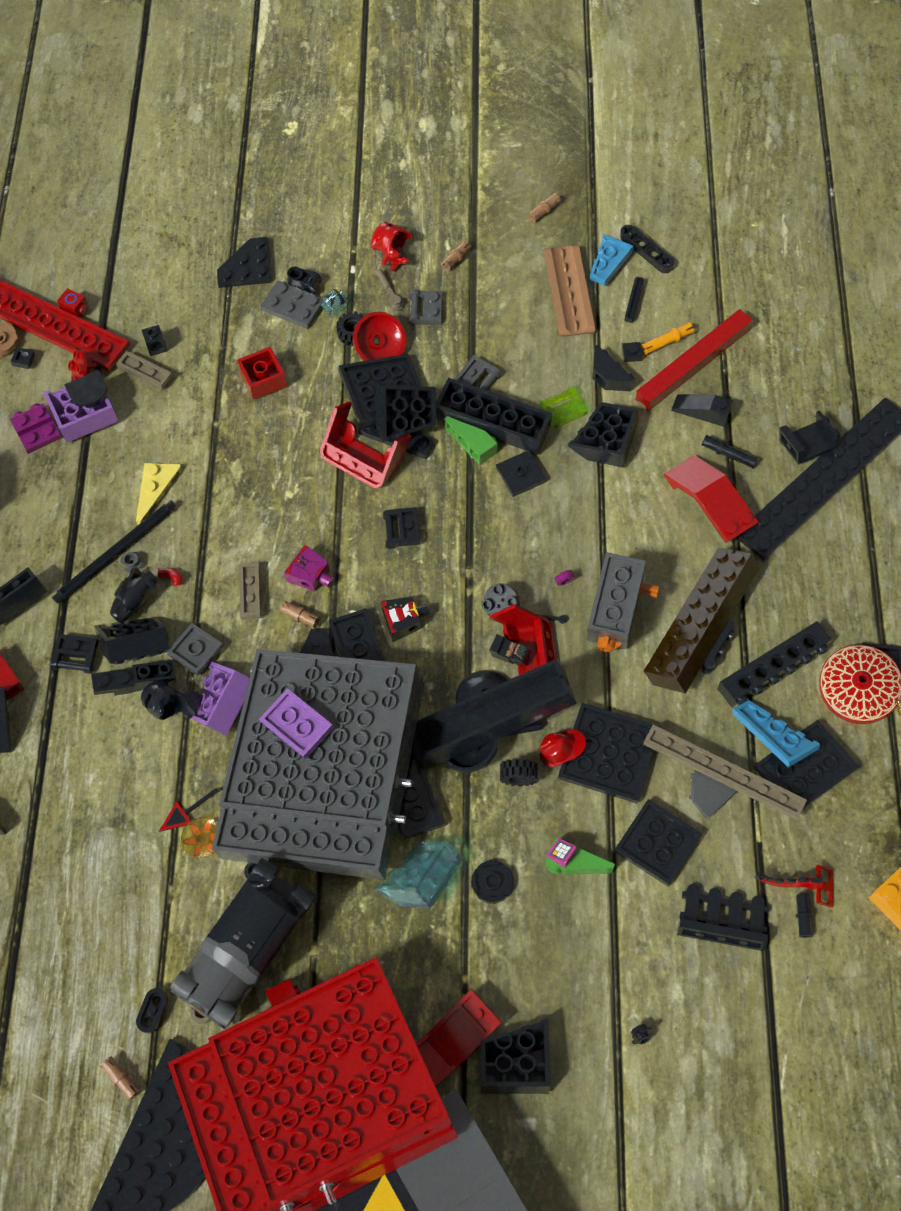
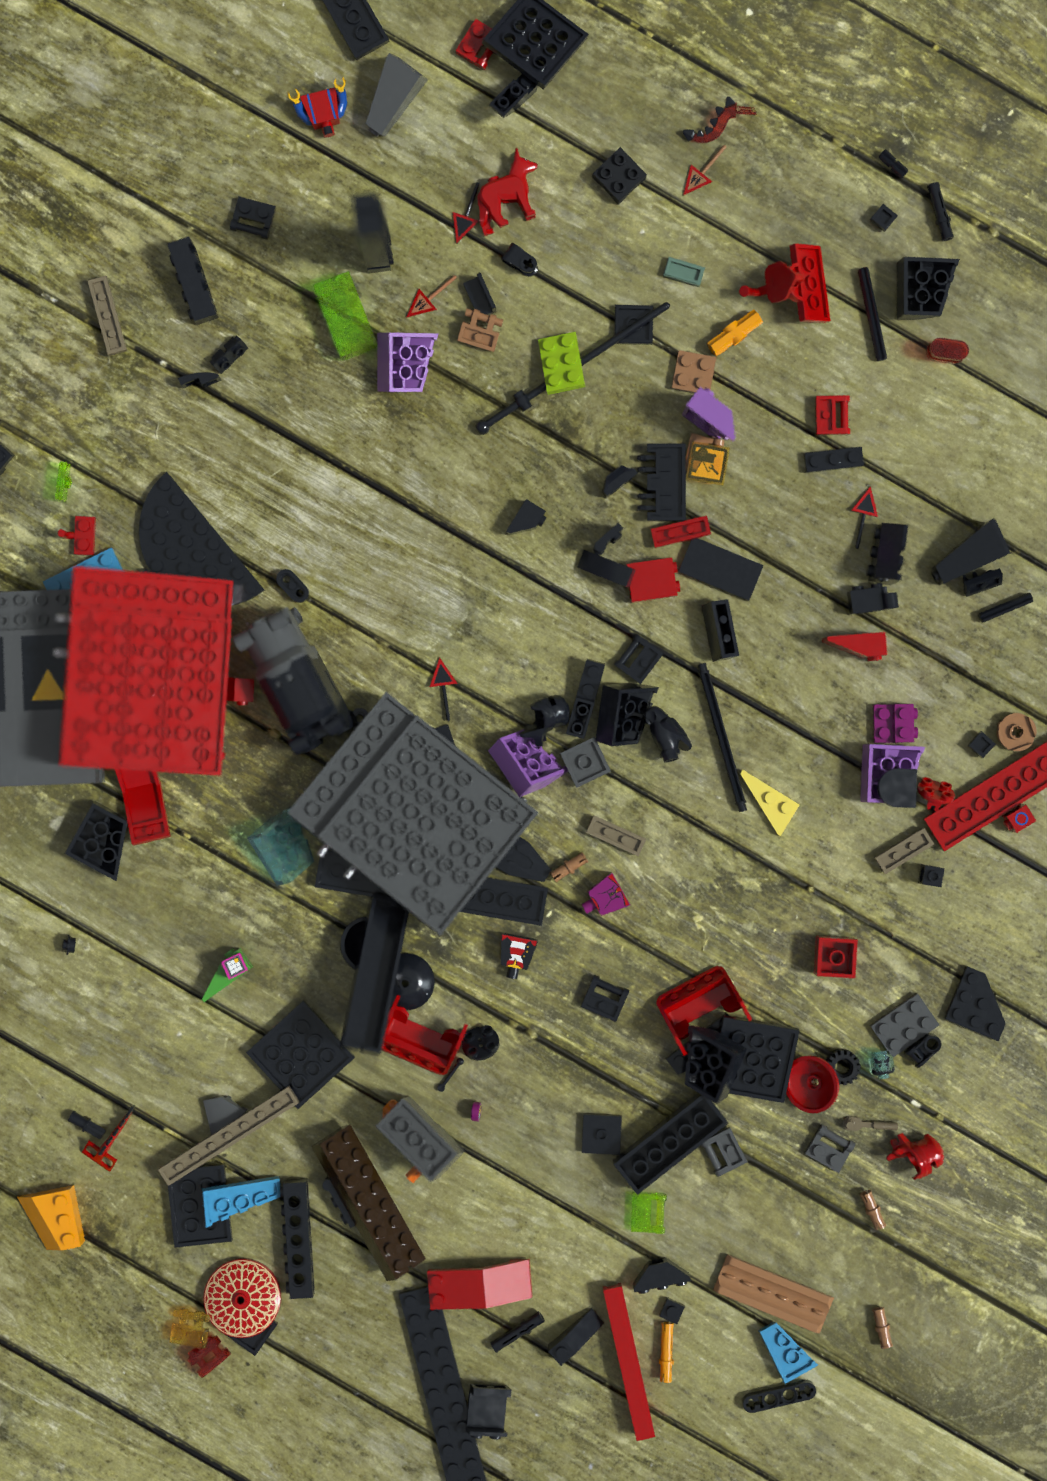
camera: 120 degrees right, 25 degrees up
medium nougat pin [100,1056,140,1100] -> none
dark grey plate [120,552,143,573] -> none
red arm [158,568,183,586] -> none
clear yellow dish [181,817,218,858] -> none
medium lavender plate [259,688,334,759] -> none
bright green slope [445,416,498,465] -> none
black tile [471,860,514,904] -> none
black leg [490,634,531,666] -> none
black tyre [500,758,538,787] -> none
red piece [539,729,586,767] -> none
black wedge [568,402,639,468] -> none
black plate [614,799,702,887] -> none
black axle [624,277,644,323] -> none
black fence [677,884,769,951] -> none

